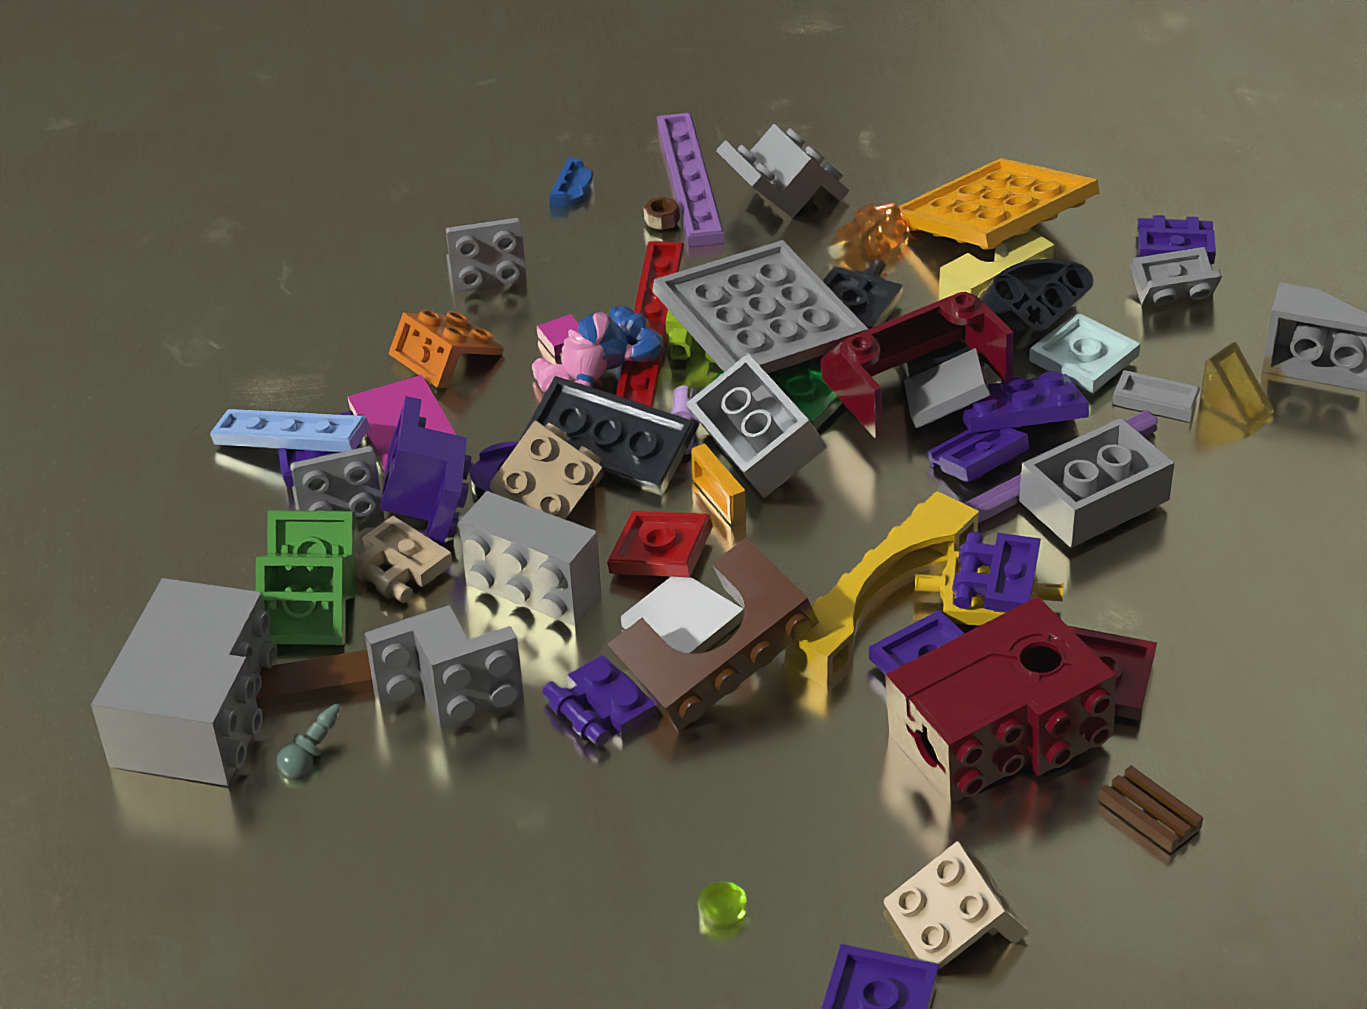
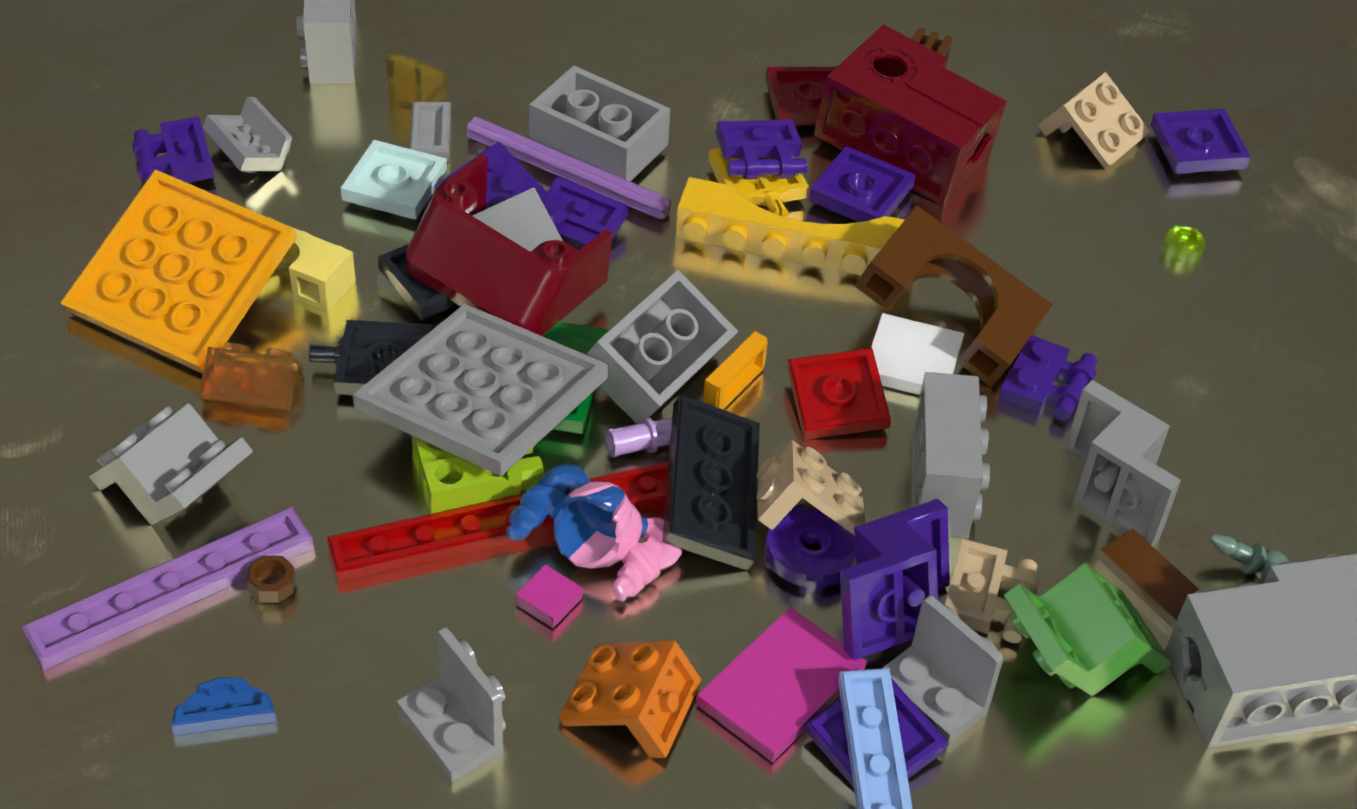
camera: 120 degrees left, 5 degrees up
black beam [979,259,1094,350] -> none

